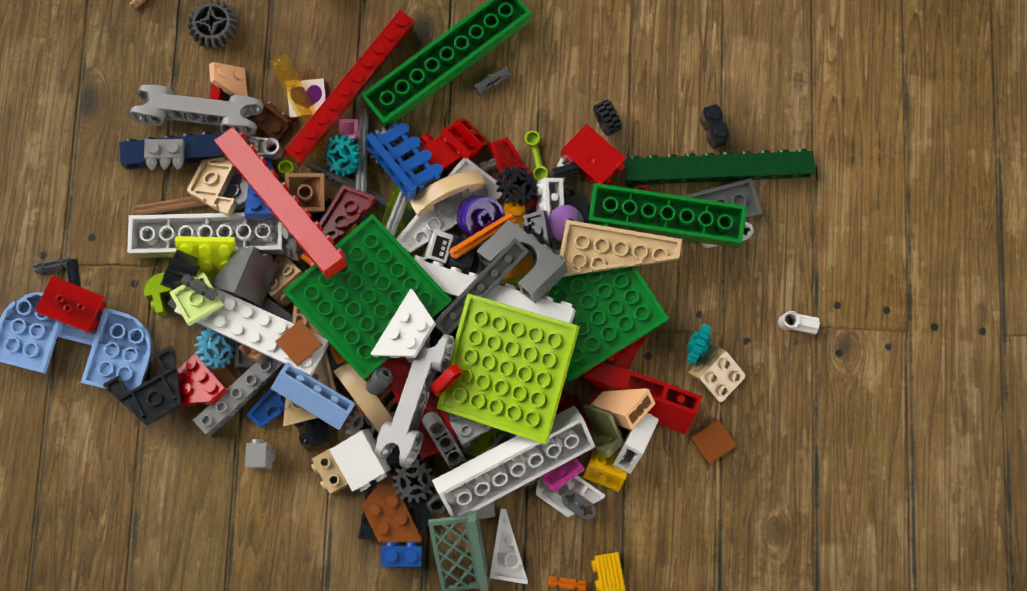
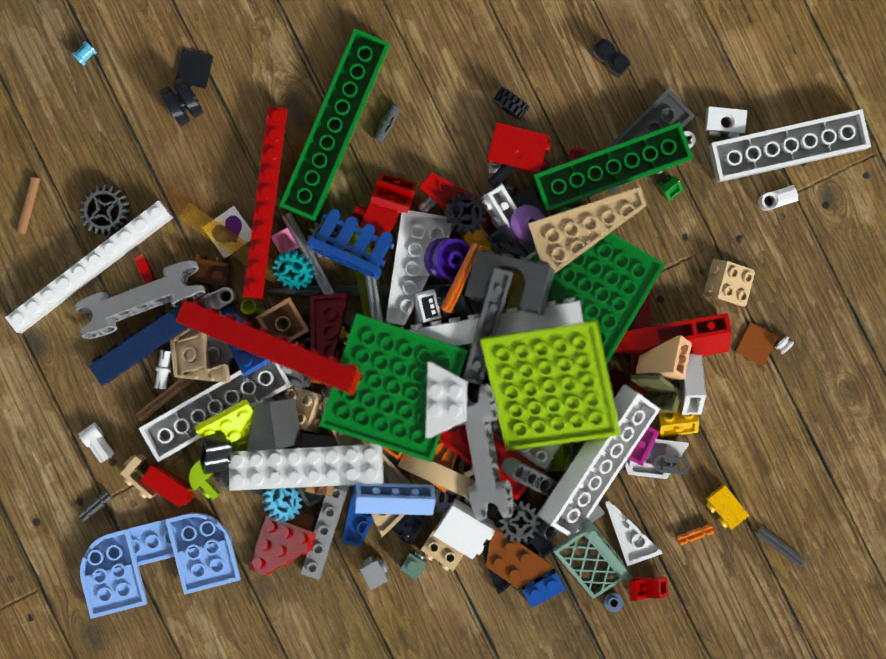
camera: 20 degrees left, 10 degrees up
red piece [35,259,107,335] -> none
black wing [103,346,183,426] -> none
light grey plate [144,139,185,170] -> none
yellowish green plate [169,272,224,326] -> none
dark grey axle [181,274,218,301] -> none
light nougat wing [209,62,248,96] -> none
dark orange piece [275,320,323,367] -> none
dark grey brick [366,367,393,395] -> none
tan slope [409,171,486,217] -> none
red beam [429,363,463,396] -> none
lime bar [525,131,549,181] -> none
dark green brick [624,149,816,186] -> none
teal gear [685,323,712,365] -> none
none -> white brick [5,200,174,333]
none -> white piece [78,422,115,463]
none -> tan bracket [120,453,157,499]
none -> red brick [140,463,195,507]
none -> white pin [154,350,171,389]
none -> sand green brick [400,551,427,580]
none -> green tile [657,174,684,201]
none -> white brick [704,107,747,138]
none -> white brick [708,109,871,183]
none -> white bush [775,336,794,355]

